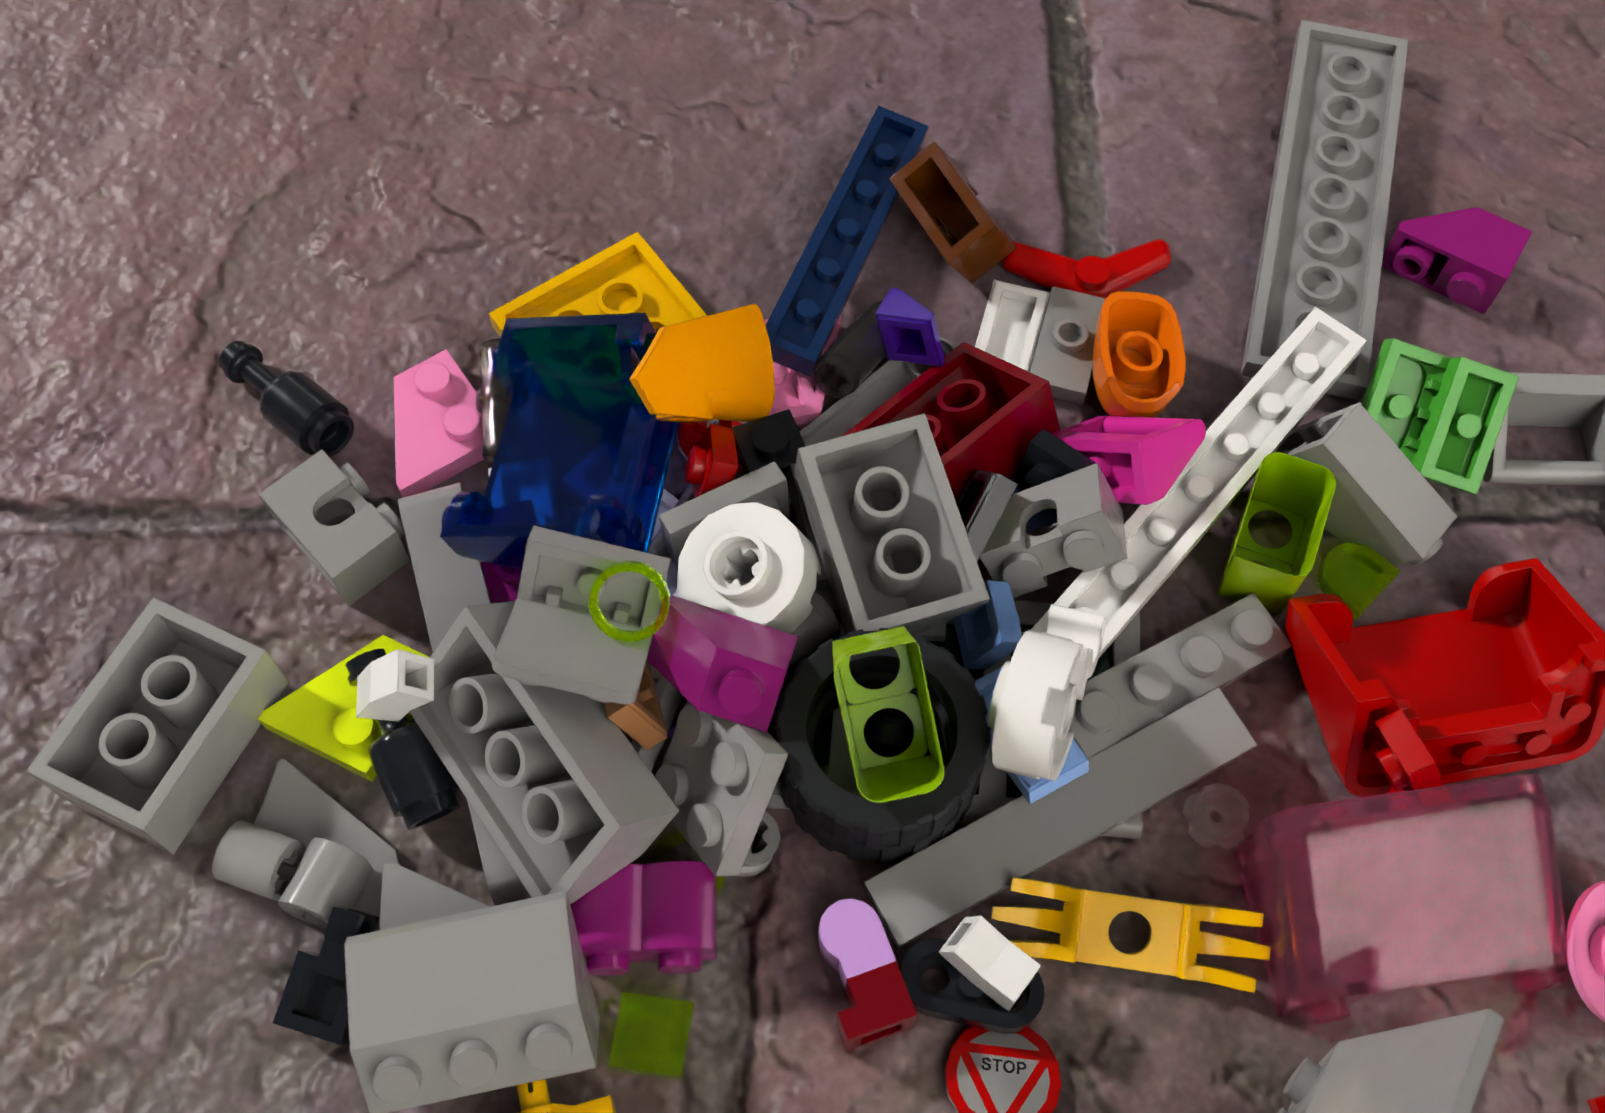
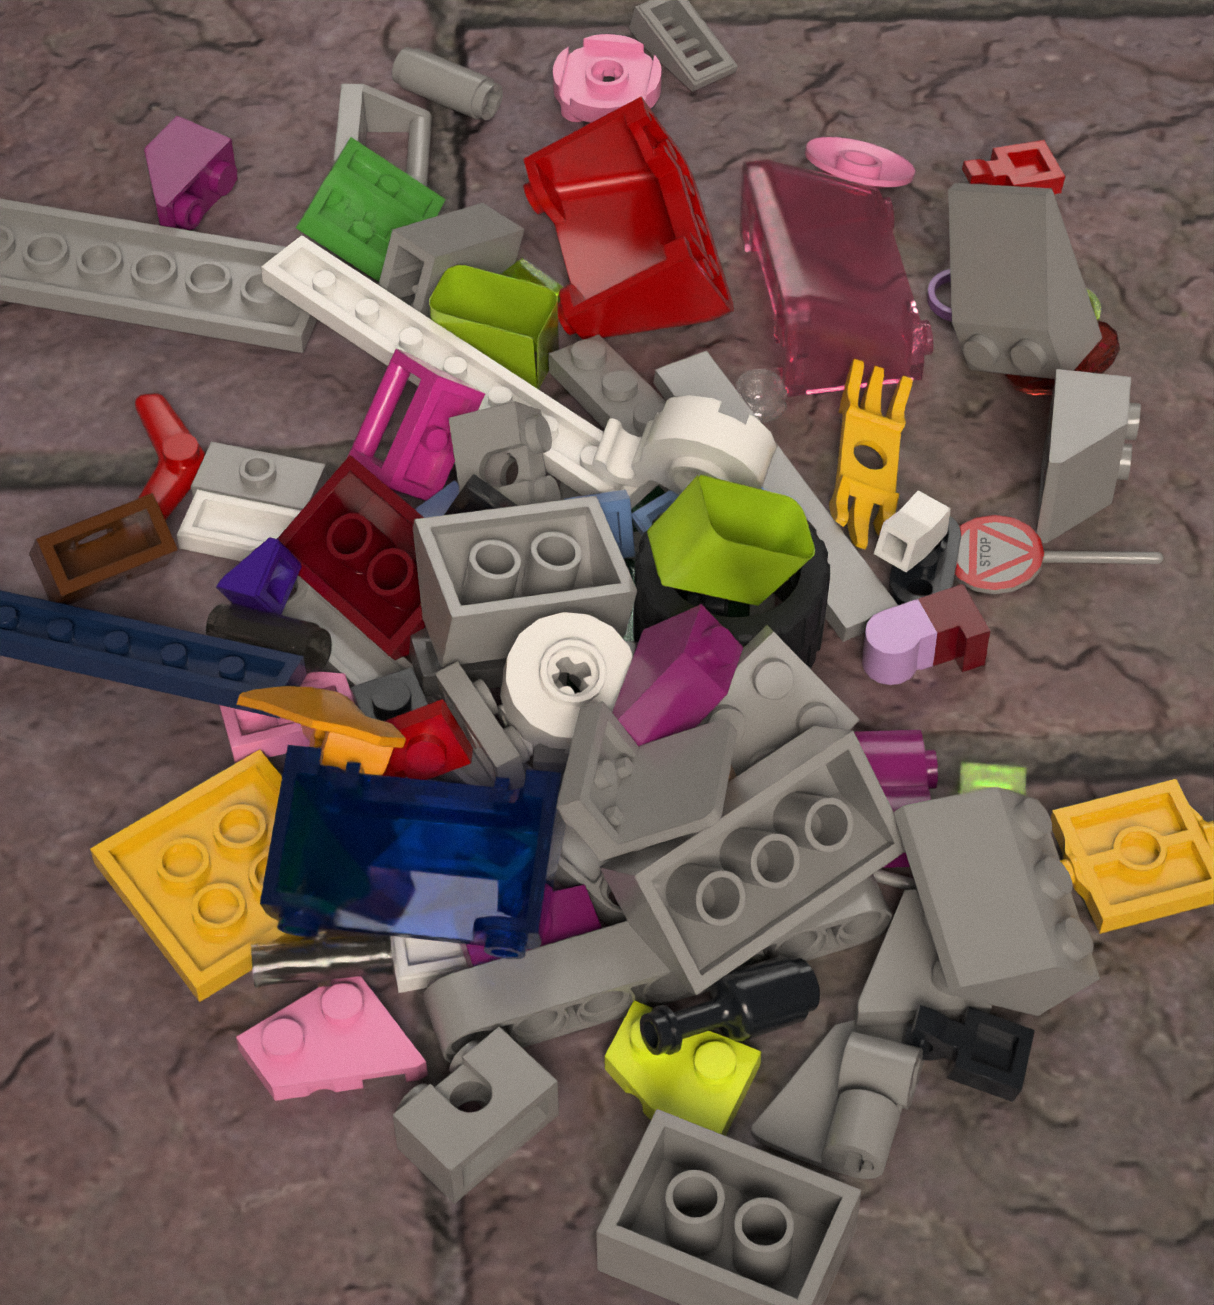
camera: 90 degrees left, 10 degrees down
black piece [219,341,354,457] -> none
white piece [356,649,434,722] -> none
clear neon green piece [589,561,670,642] -> none
black plate [1013,429,1095,514] -> none
orange piece [1093,291,1186,418] -> none
red plate [1375,709,1456,828] -> none

